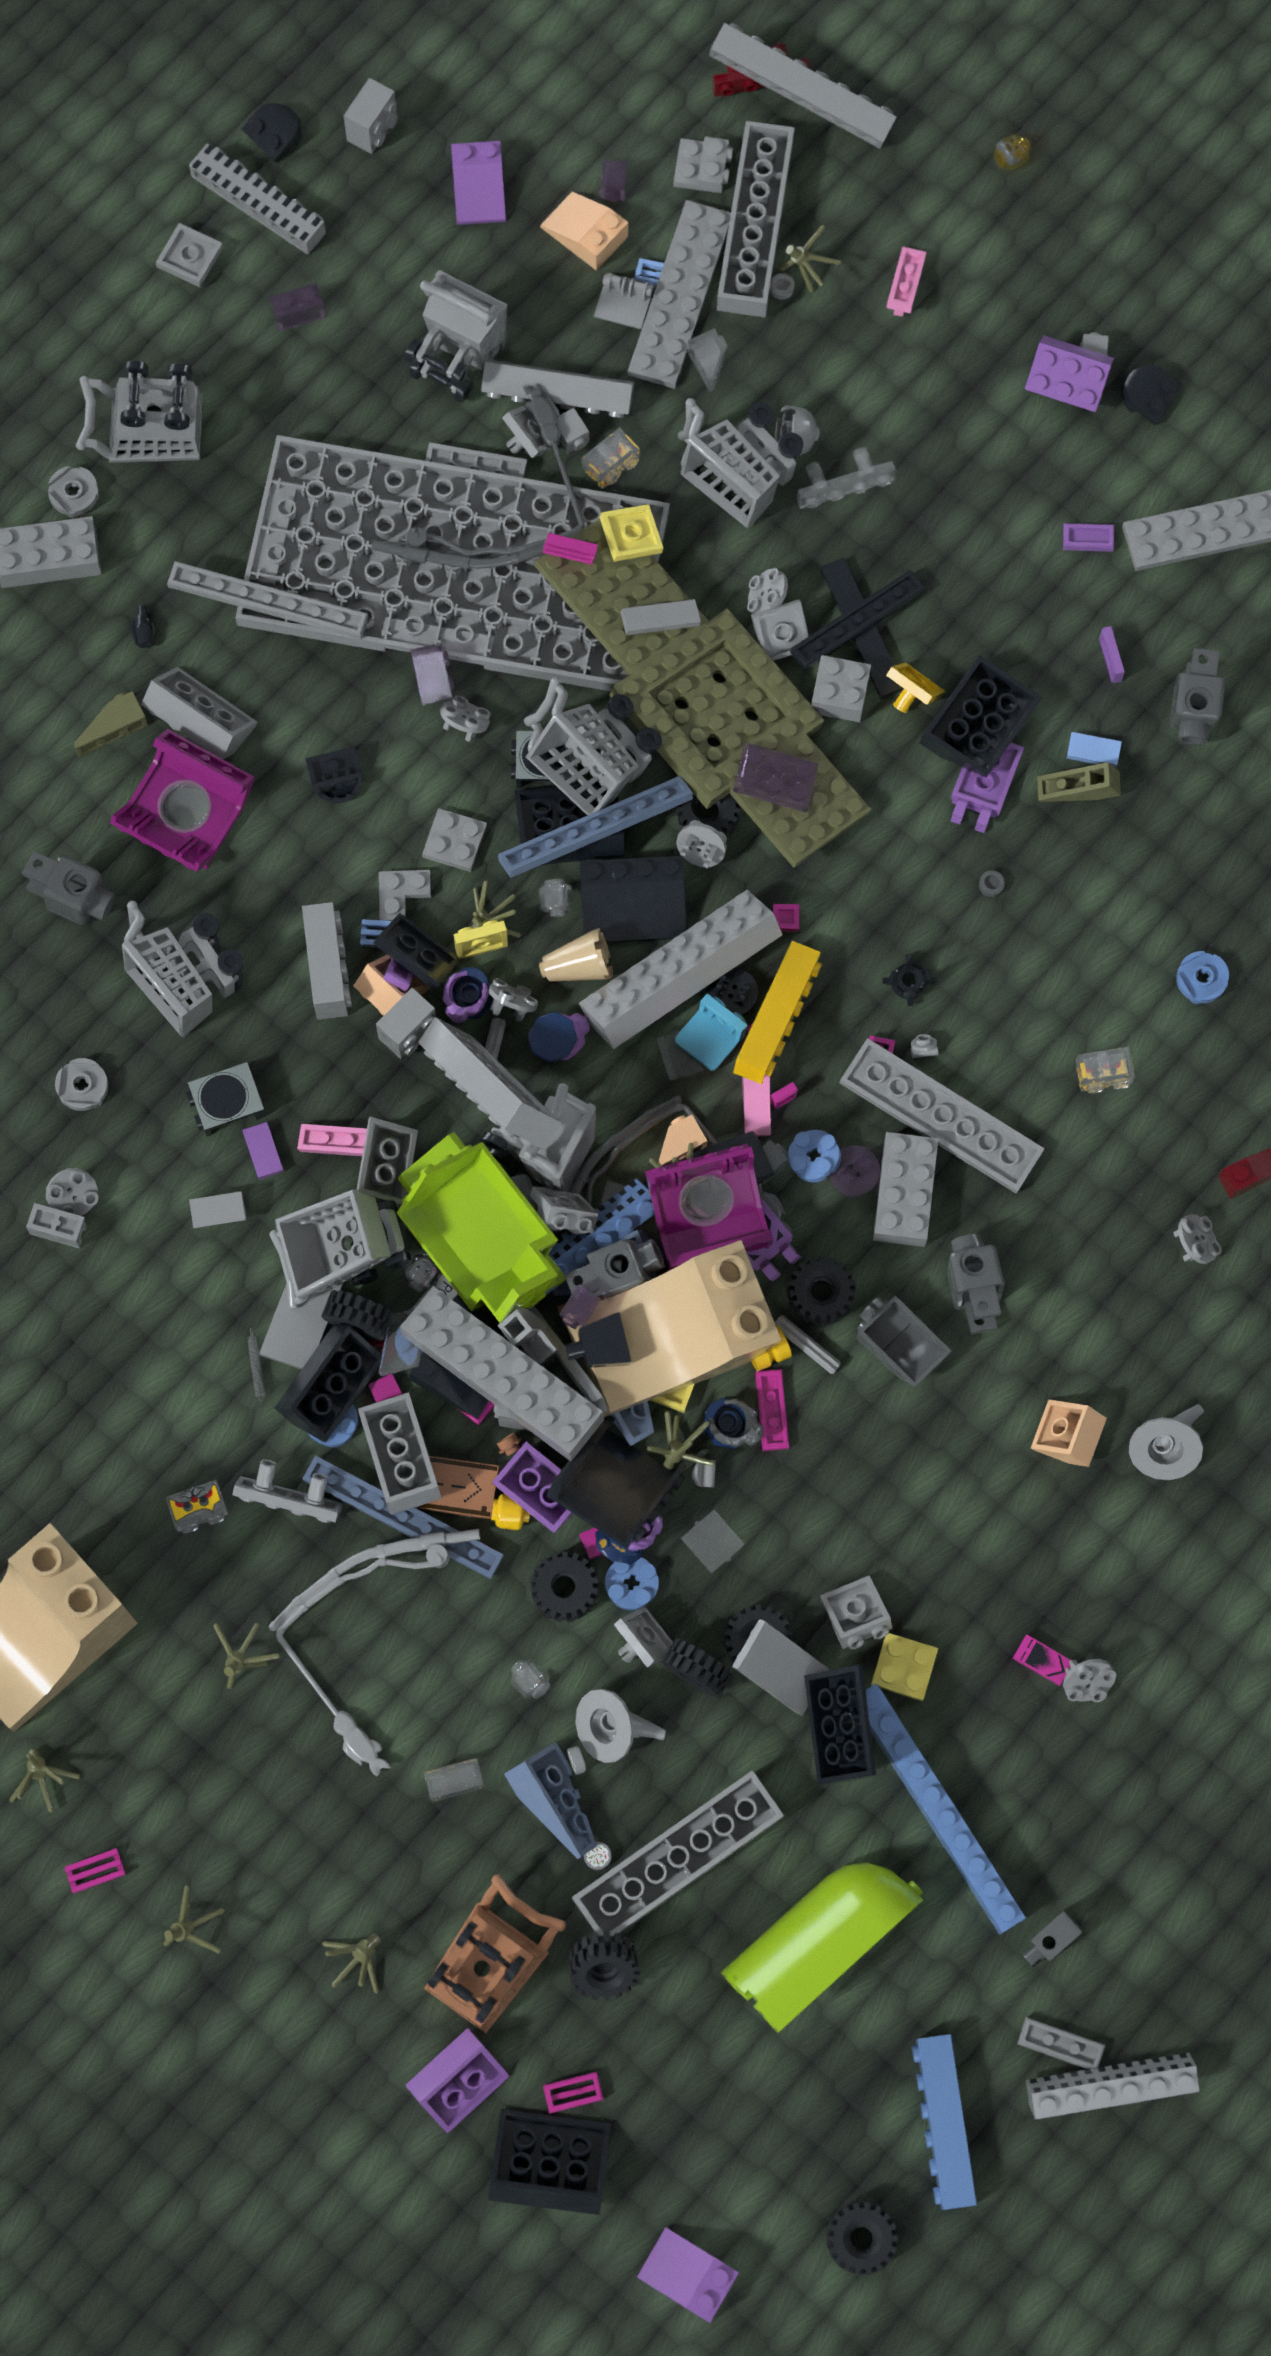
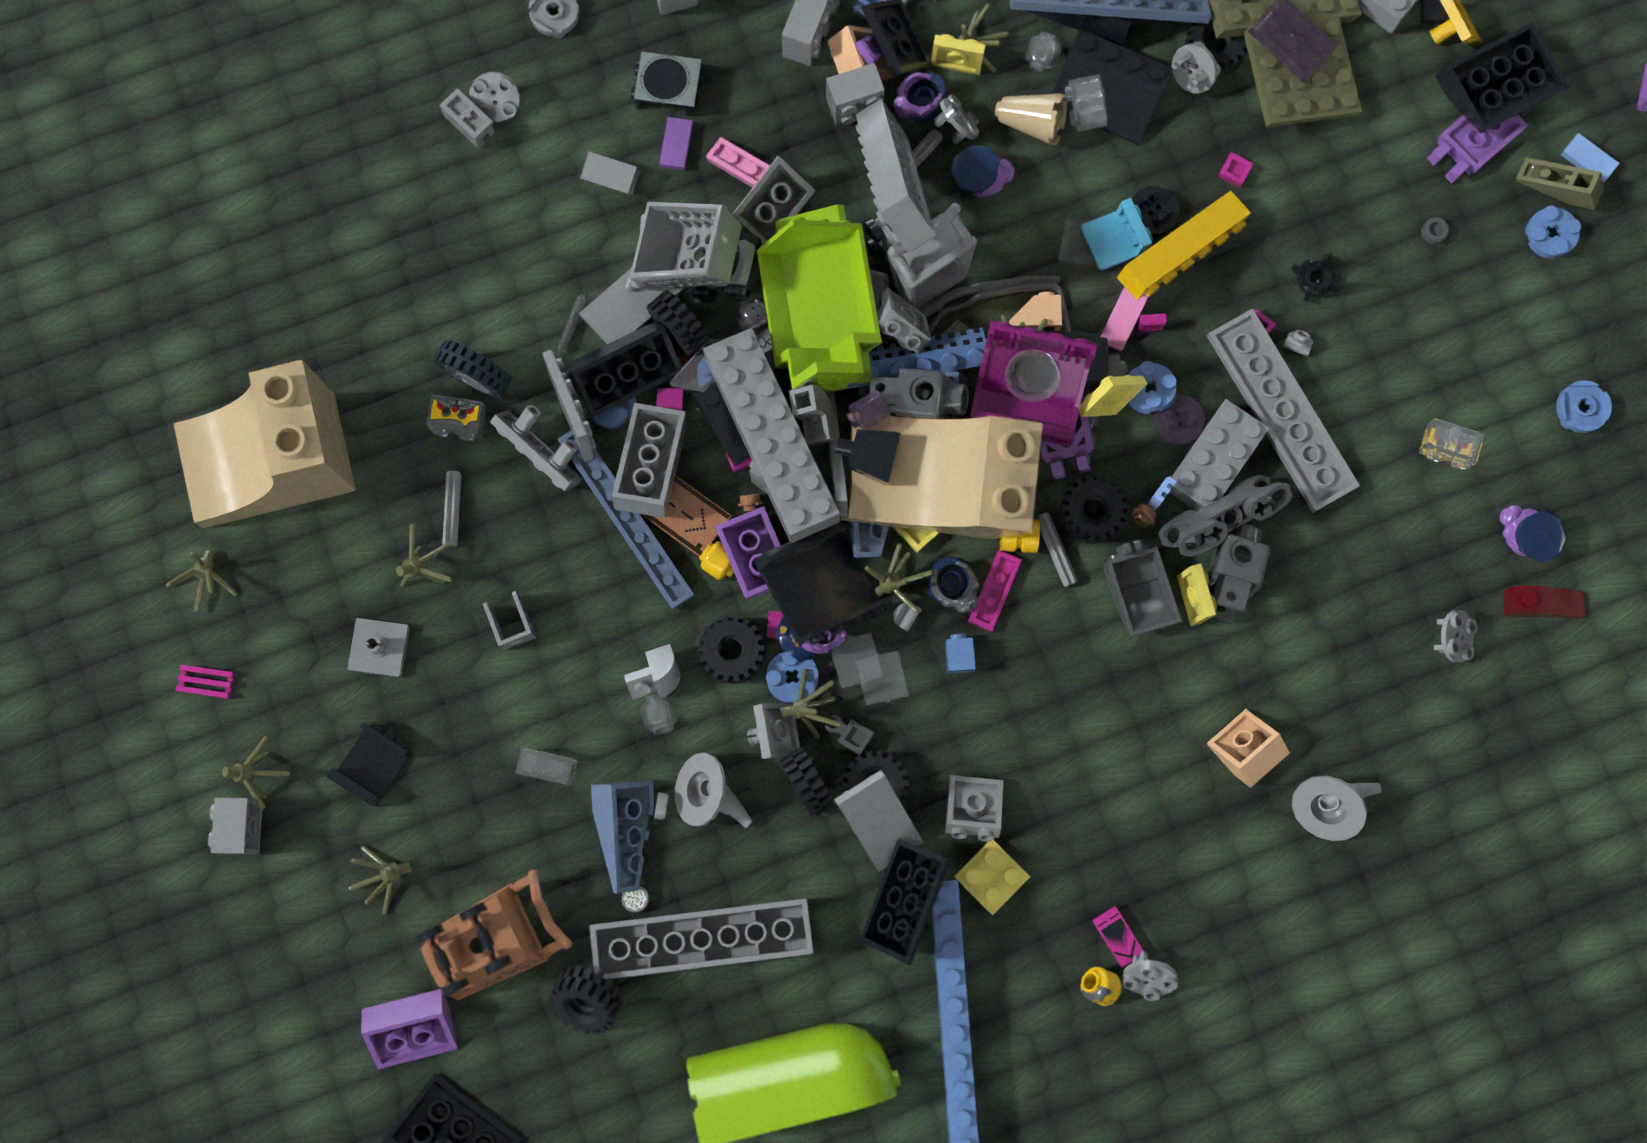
camera: 30 degrees right, 5 degrees up
light grey piece [269,1529,481,1776] -> none
dark pink tile [543,2072,603,2113] -> none
light grey brick [579,890,782,1049] -> none
none -> light grey brick [208,798,263,855]
none -> black panel [327,722,412,807]
none -> light grey tile [347,618,410,678]
none -> black wheel [433,340,512,400]
none -> light grey axle [442,471,461,547]
none -> light grey piece [483,591,536,650]
none -> light grey tile [542,350,596,462]
none -> light grey brick [624,644,680,700]
none -> olive plant [780,669,842,739]
none -> dark grey plate [825,715,874,755]
none -> clear piece [830,633,883,689]
none -> medium blue brick [945,634,976,674]
none -> clear brick [1065,73,1109,132]
none -> light yellow plate [1079,375,1148,417]
none -> yellow head [1081,967,1122,1006]
none -> nougat plate [1132,504,1157,528]
none -> light blue tile [1147,476,1177,511]
none -> dark grey piece [1158,475,1293,556]
none -> light yellow plate [1176,564,1217,626]
none -> dark blue piece [1500,505,1566,562]
none -> medium blue plate [1525,206,1581,258]

